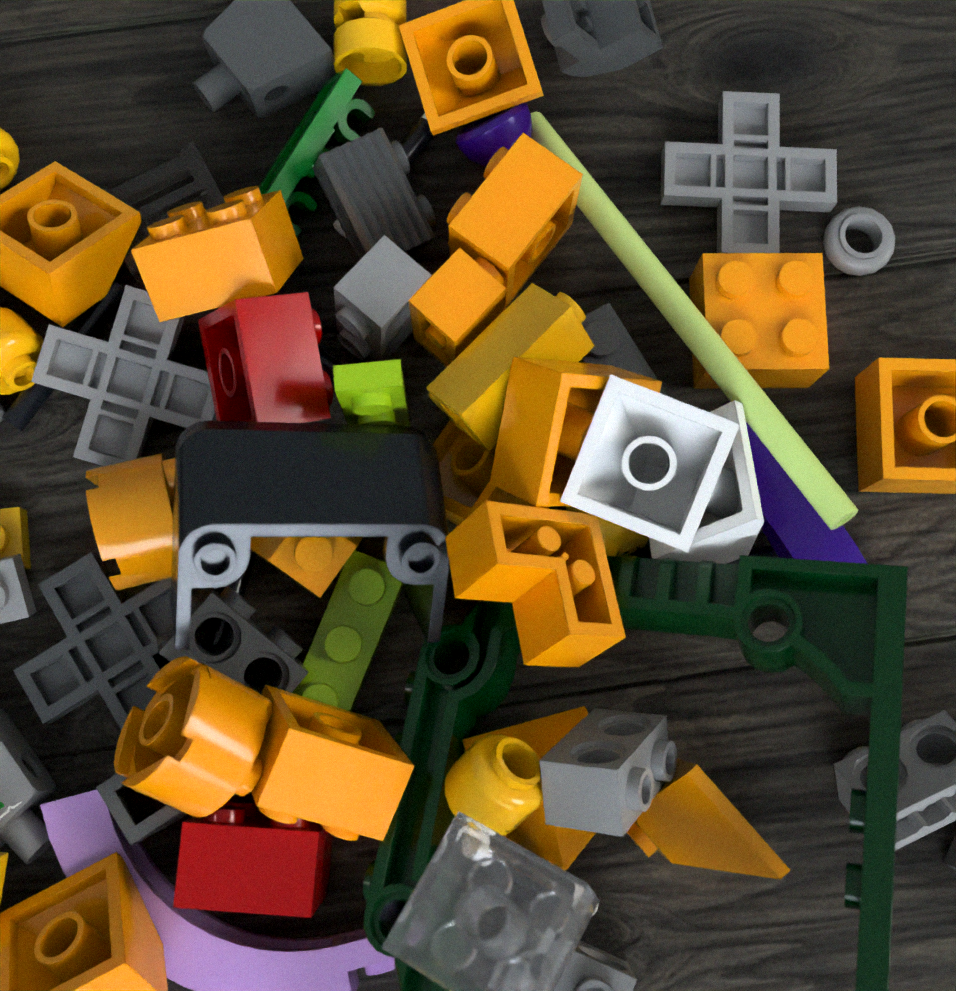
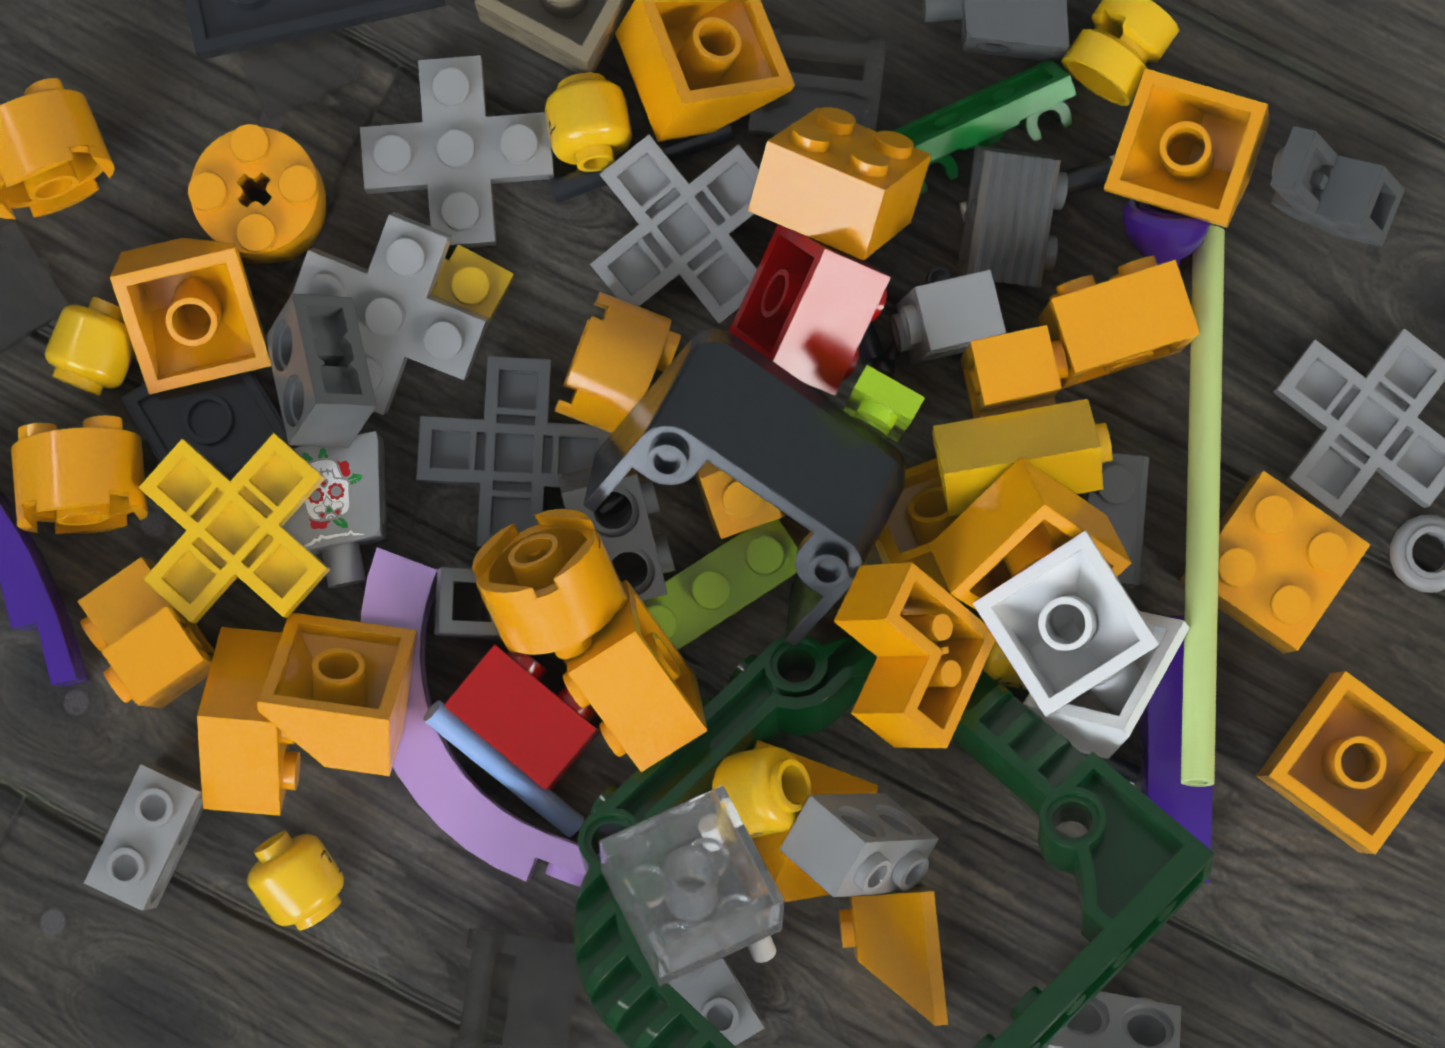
camera: 35 degrees right, 5 degrees up
none -> light blue bar [423,700,584,837]

